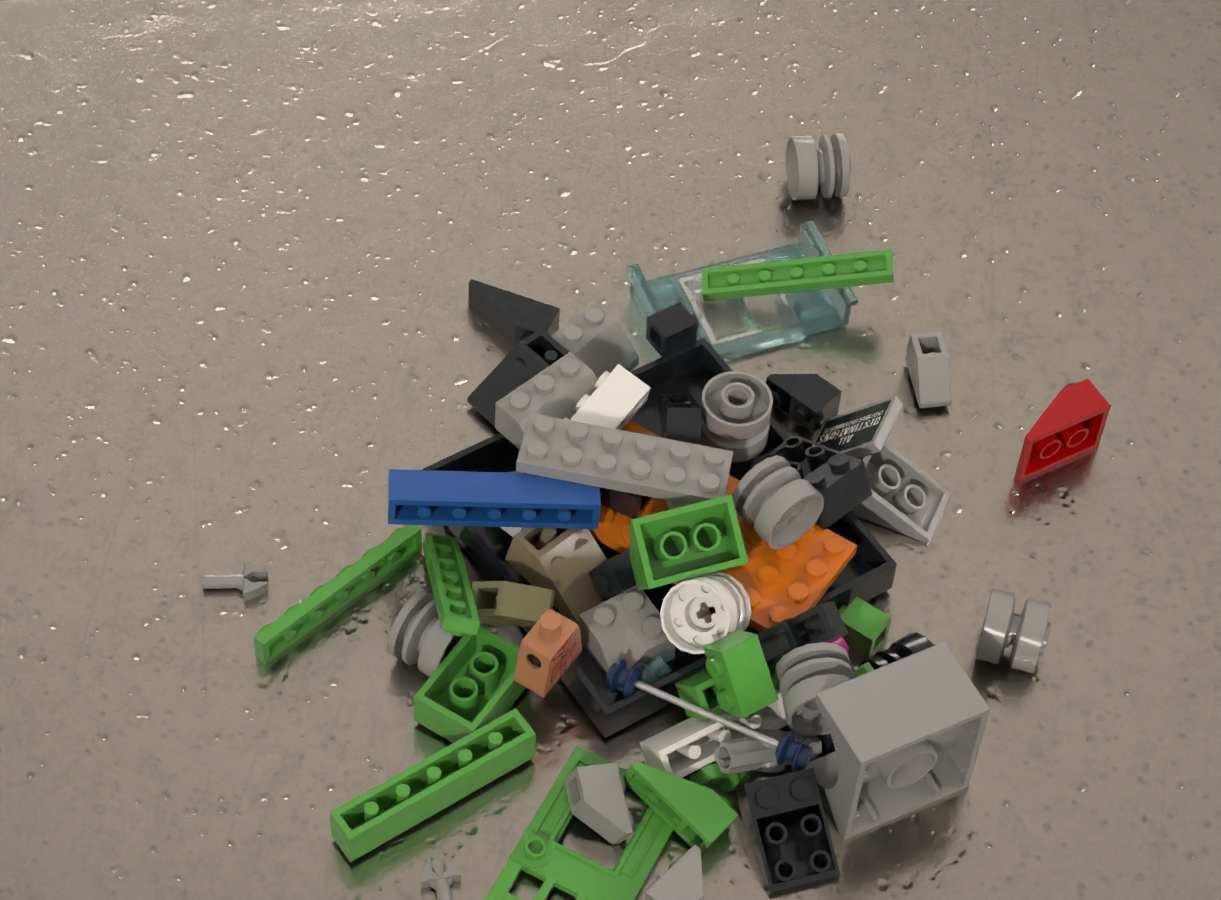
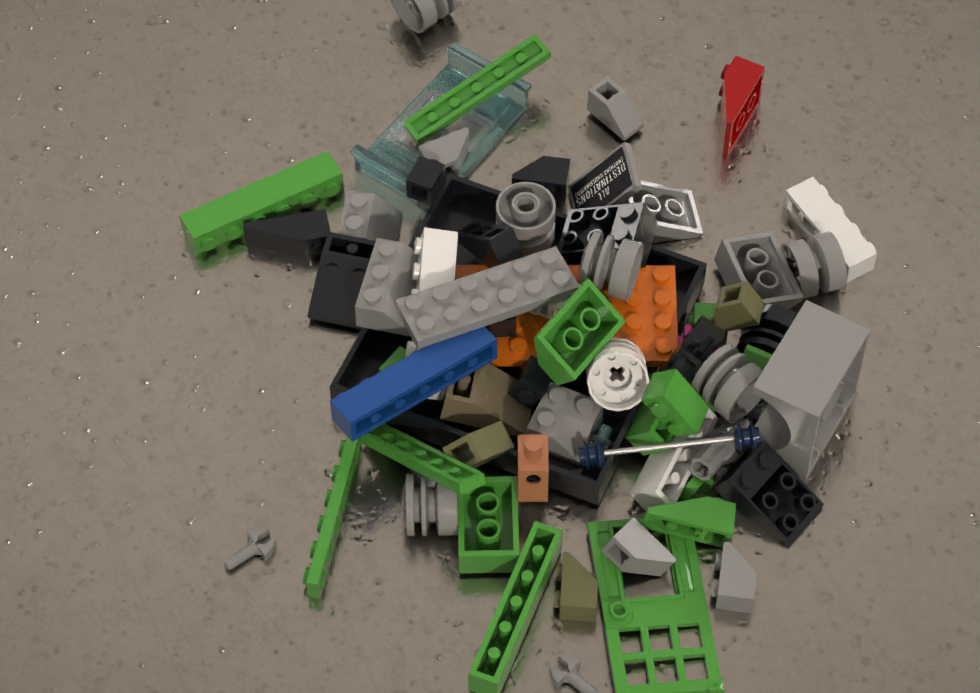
camera: 30 degrees left, 5 degrees up
none -> bright green brick [179,151,344,255]
none -> light grey slope [418,127,470,177]
none -> olive slope [554,552,598,622]
none -> olive slope [710,281,764,332]
none -> light grey slope [714,231,804,309]
none -> white brick [783,177,877,284]

